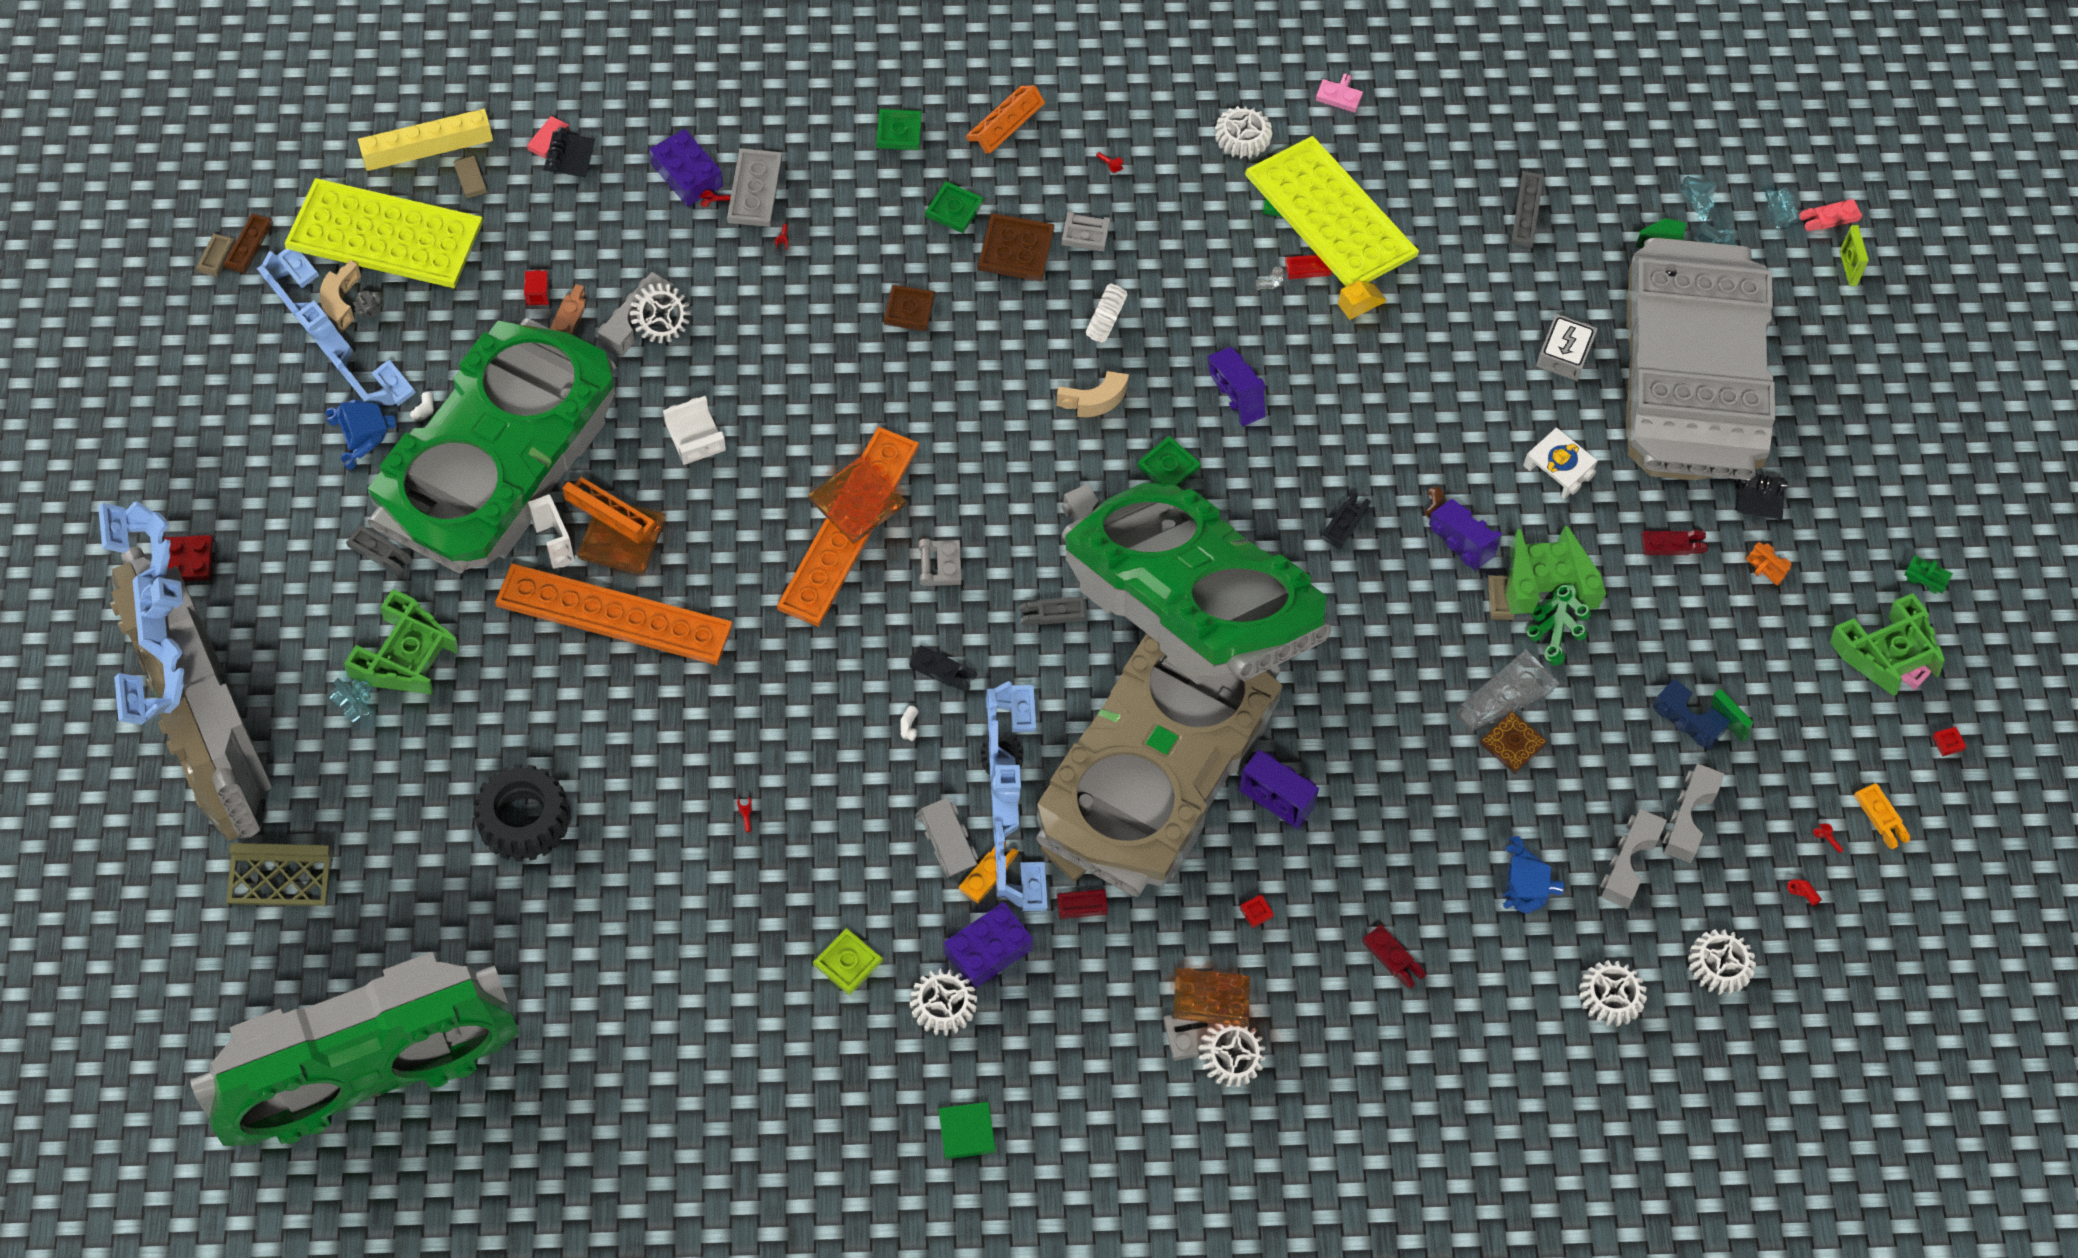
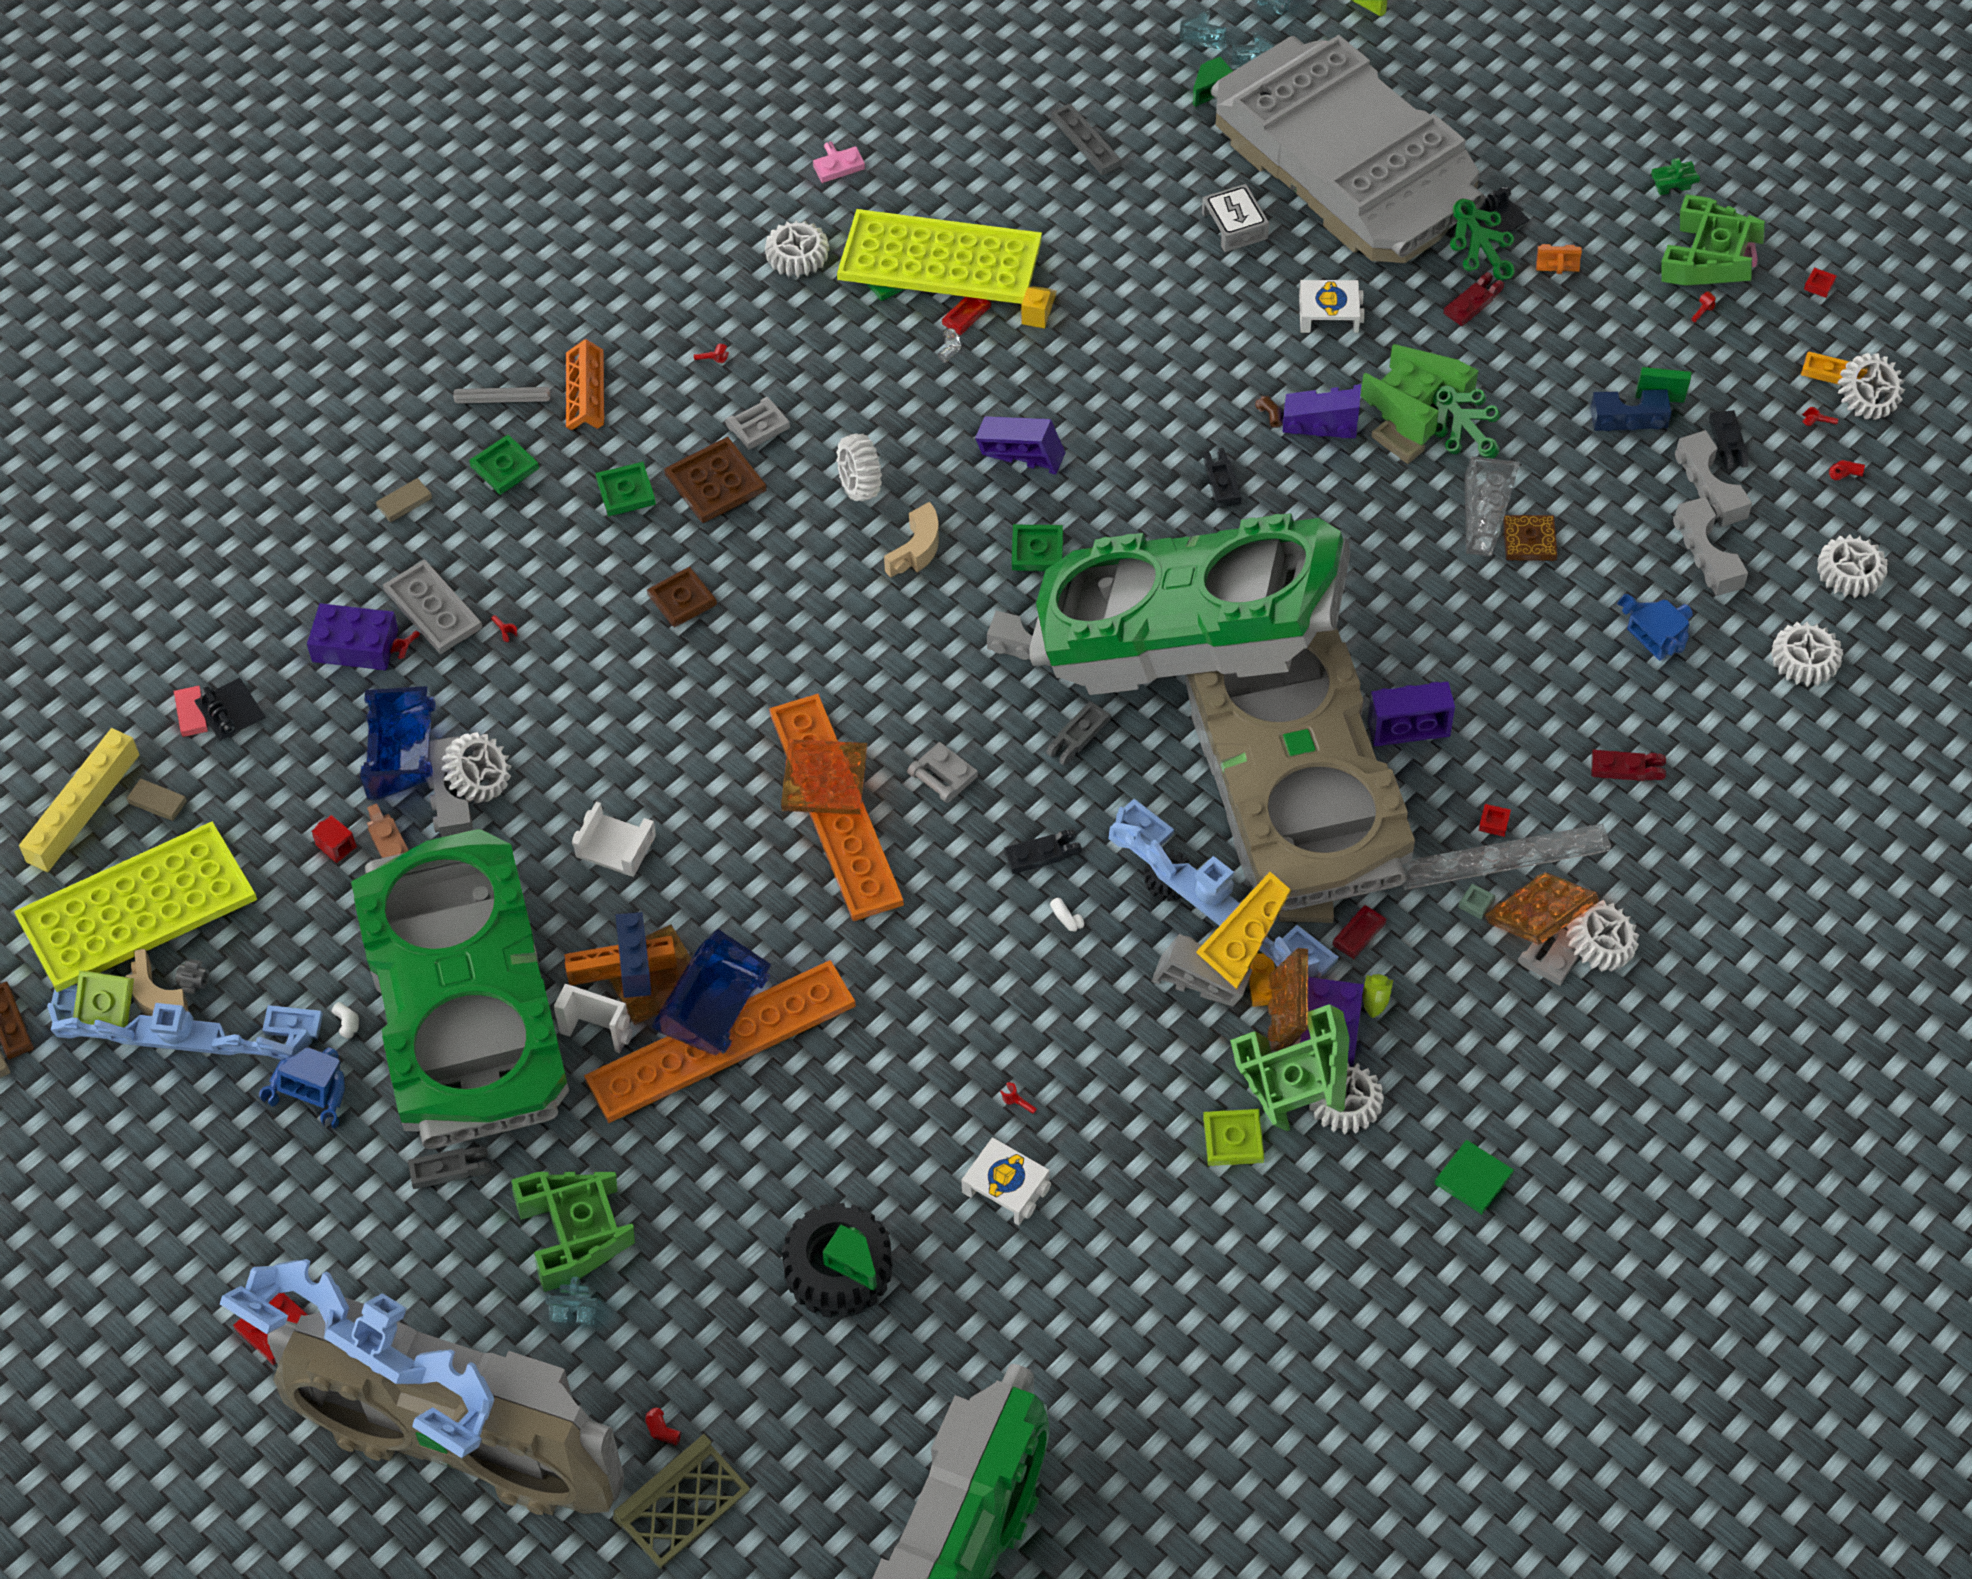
camera: 40 degrees left, 5 degrees down
none -> lime tile [73,971,134,1028]
none -> clear blue windscreen [360,686,436,801]
none -> dark tan tile [376,478,432,523]
none -> light grey axle [453,387,551,403]
none -> dark blue arch [615,912,651,998]
none -> red arm [645,1408,682,1445]
none -> clear blue windscreen [652,928,772,1056]
none -> green slope [823,1225,877,1291]
none -> white panel [961,1137,1051,1225]
none -> yellow wing [1196,872,1291,990]
none -> bright green wedge [1230,1004,1349,1131]
none -> clear orange plate [1268,948,1308,1051]
none -> lime plate [1362,974,1393,1018]
none -> clear plate [1402,824,1611,890]
none -> green plant [1450,198,1514,281]
none -> sand green tile [1458,884,1496,920]
none -> red hand [1691,291,1716,322]
none -> black hinge [1709,410,1749,469]
none -> white gear [1838,353,1905,420]

